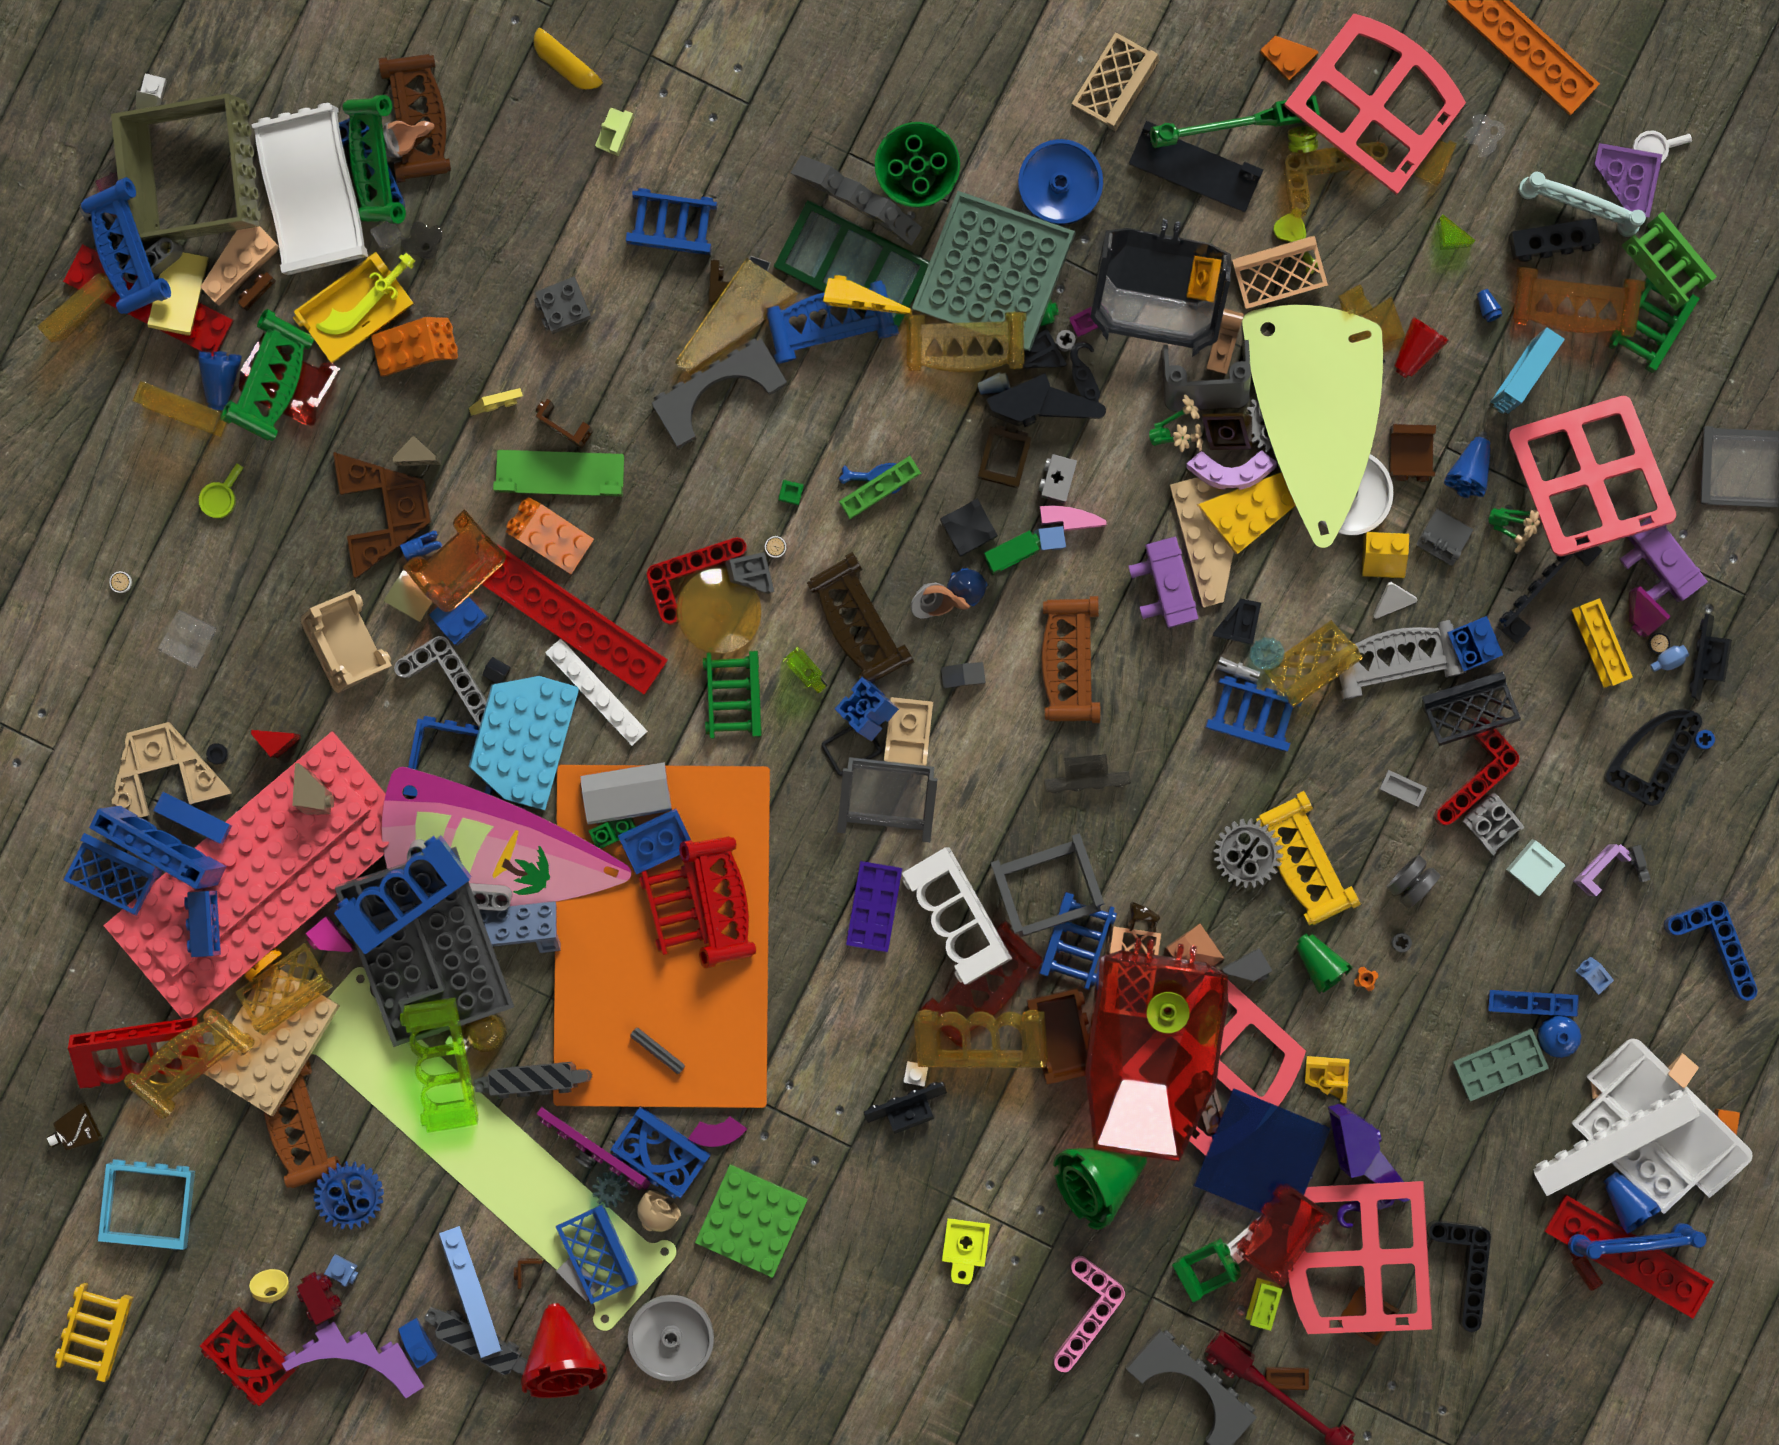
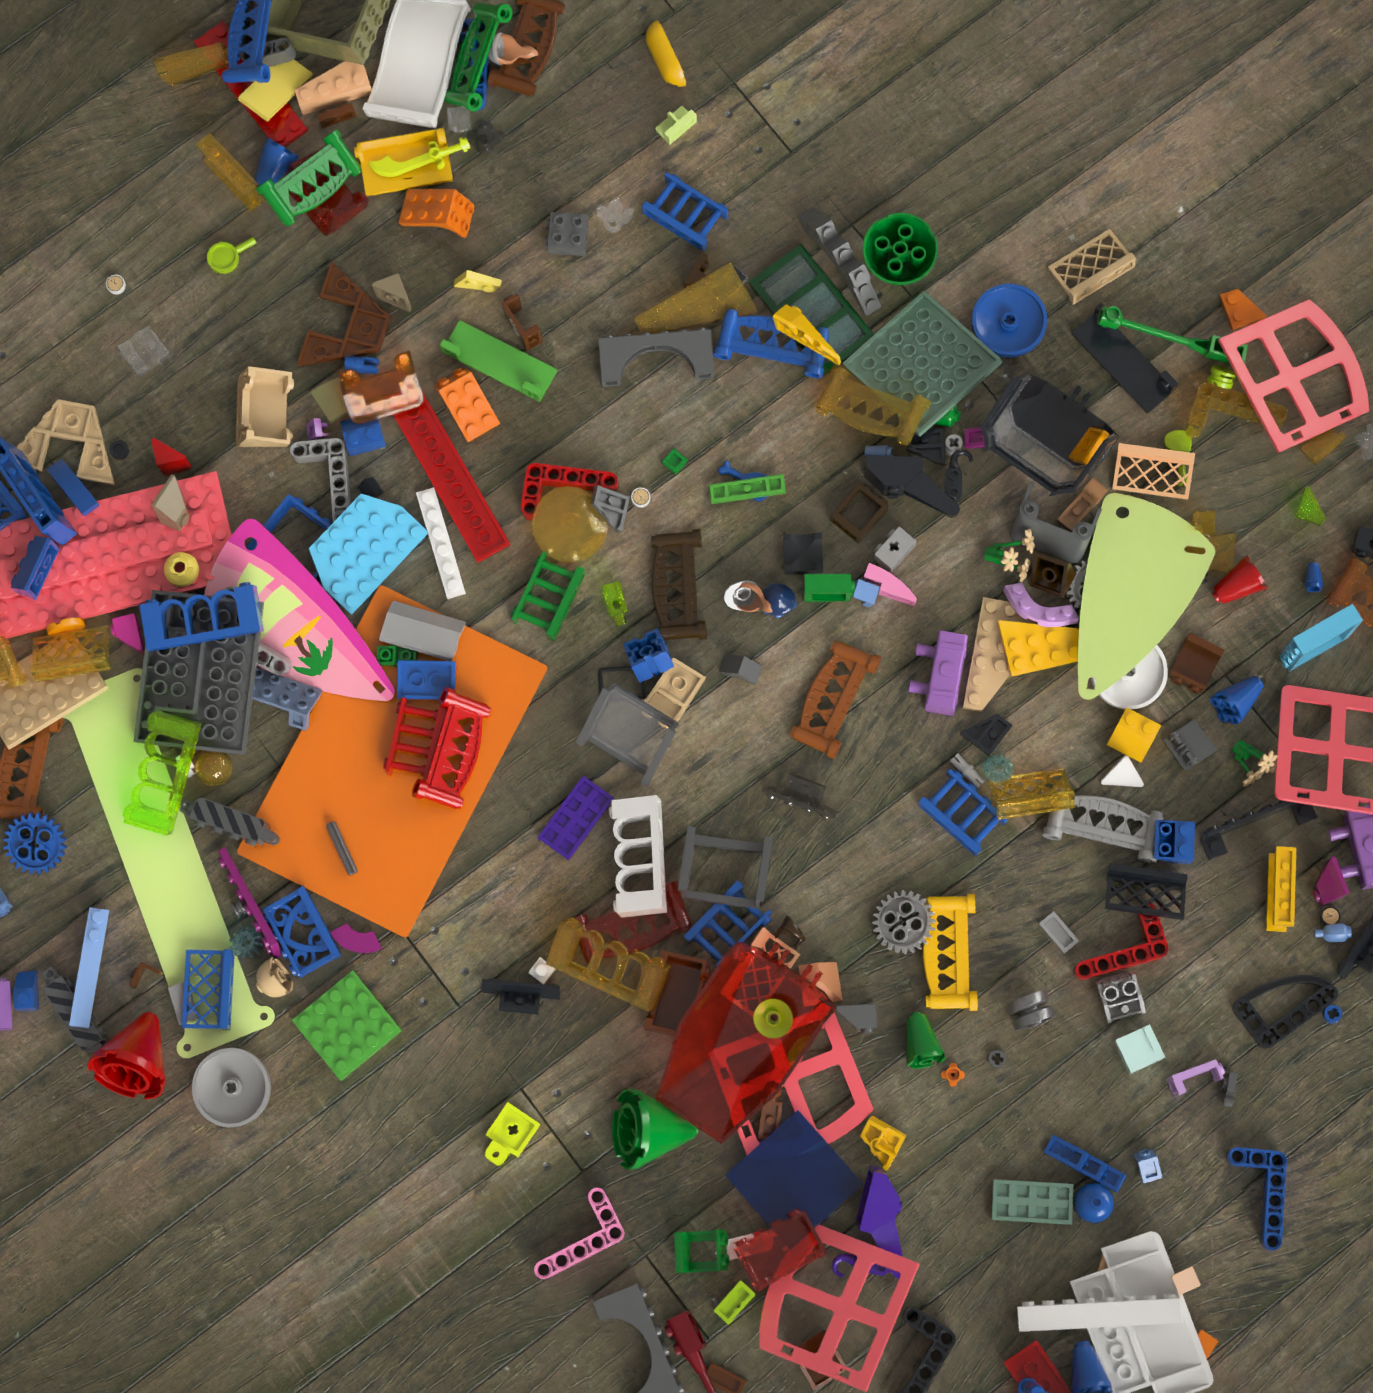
camera: 30 degrees right, 10 degrees down
none -> light yellow piece [164,552,199,587]
none -> medium lavender tile [306,418,329,441]
none -> clear plate [597,198,634,233]

